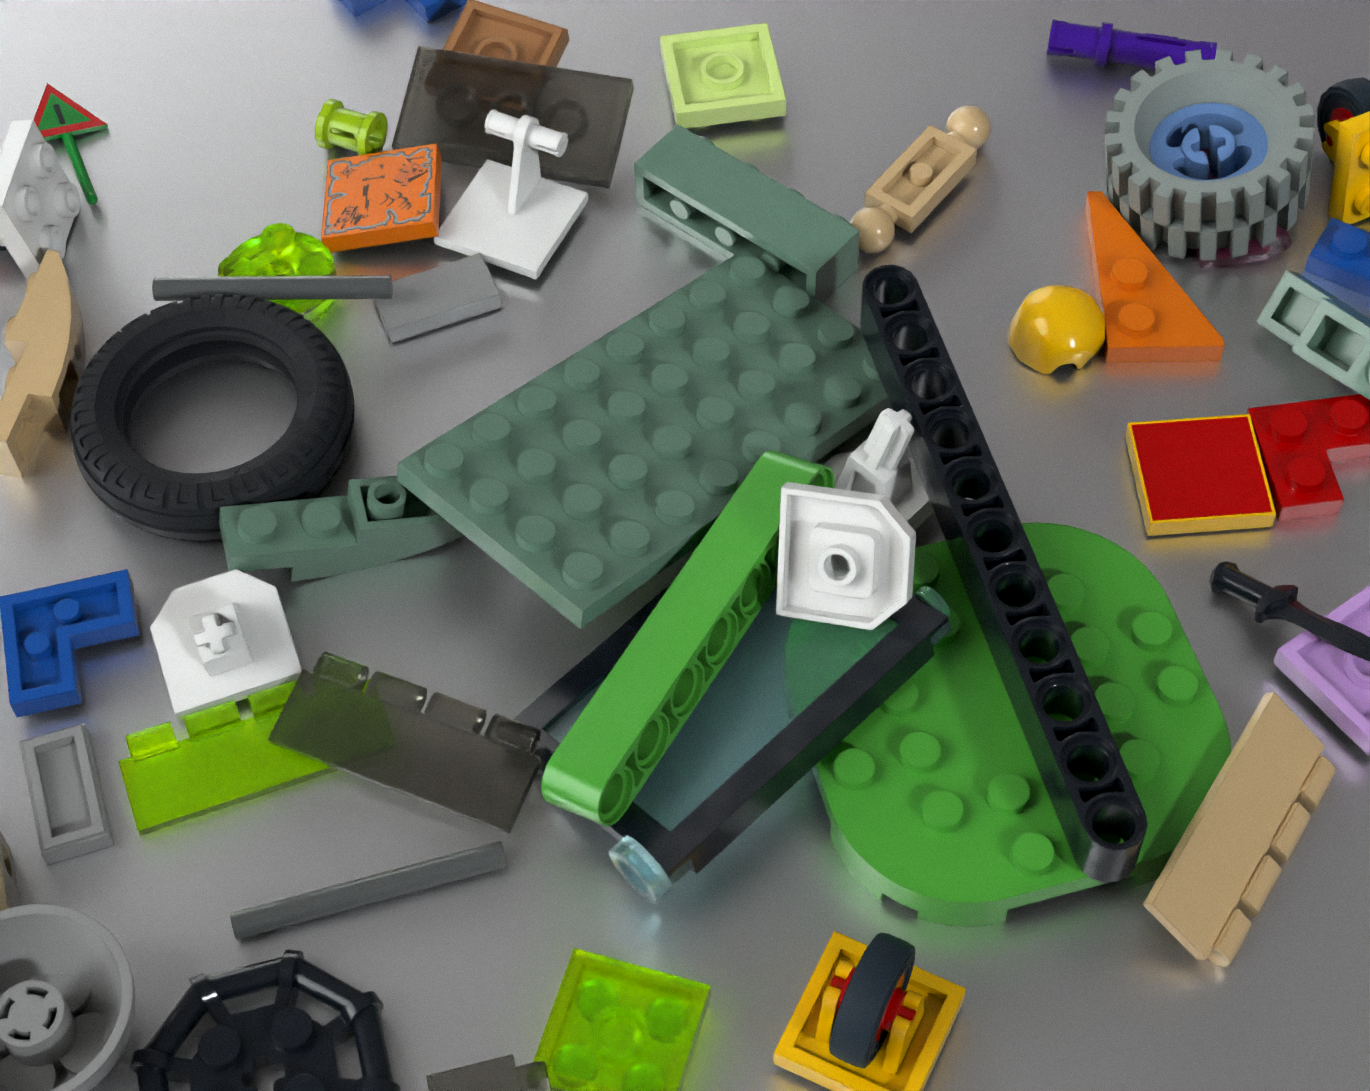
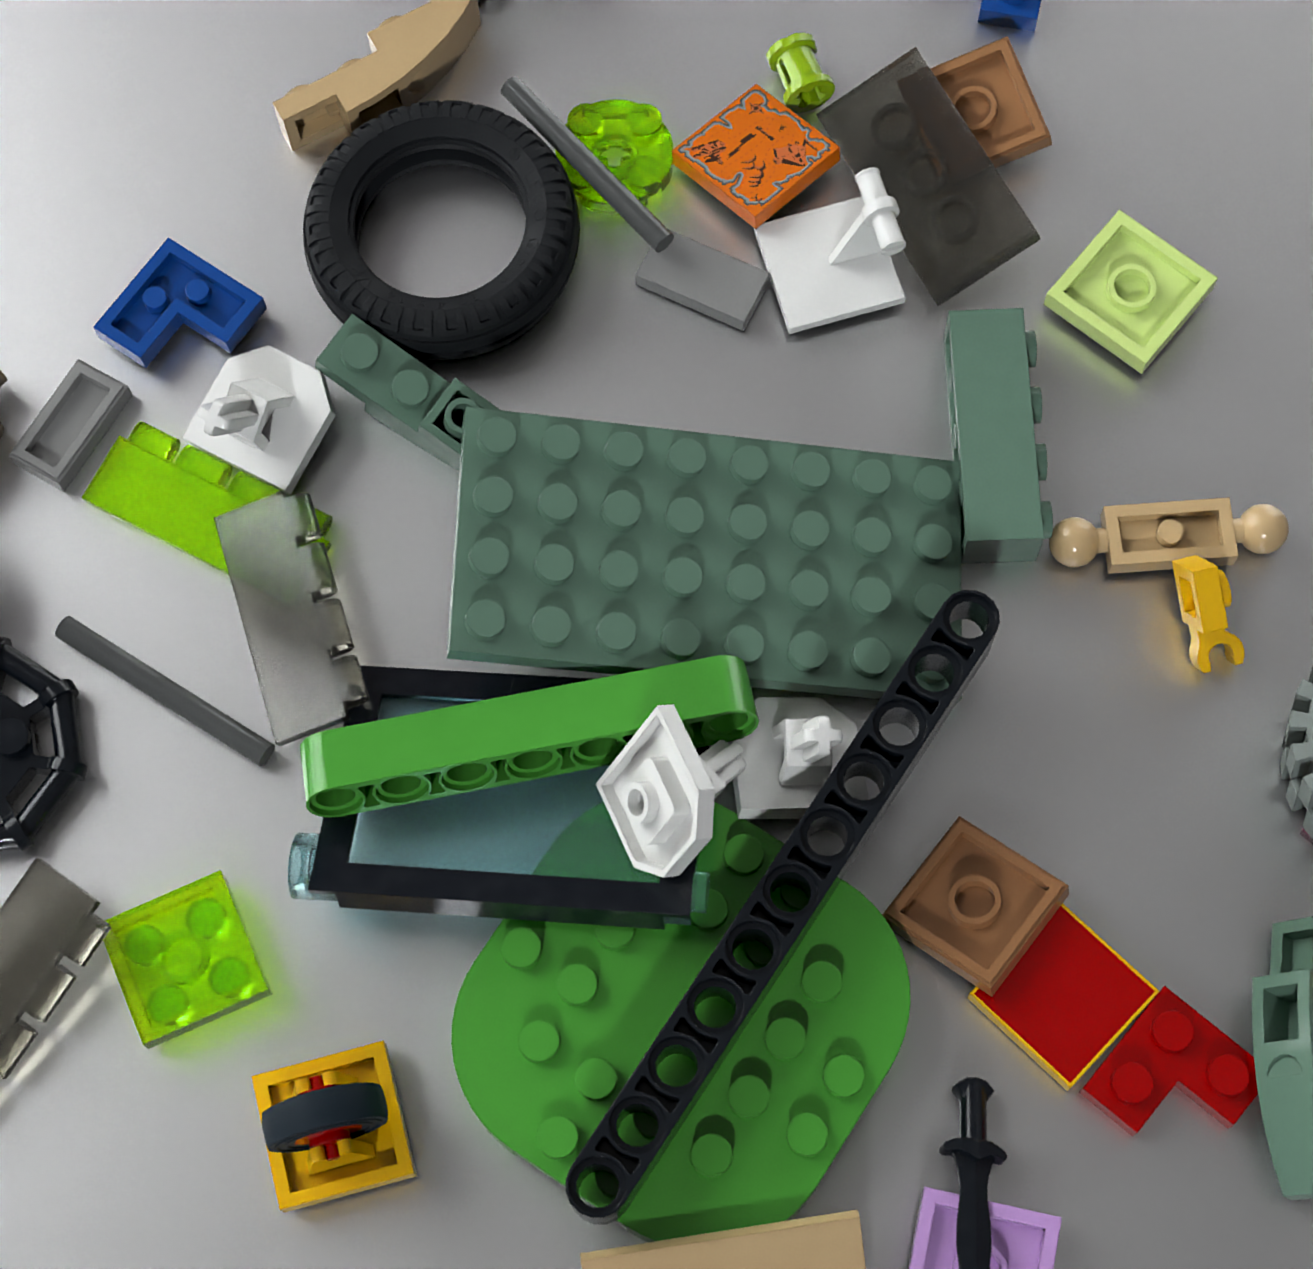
camera: 50 degrees right, 15 degrees up
yellow hair [1009,285,1106,374] -> none
orange wing [1085,191,1225,363] -> none
none -> medium nougat plate [882,816,1069,997]
none -> yellow plate [1172,555,1245,673]

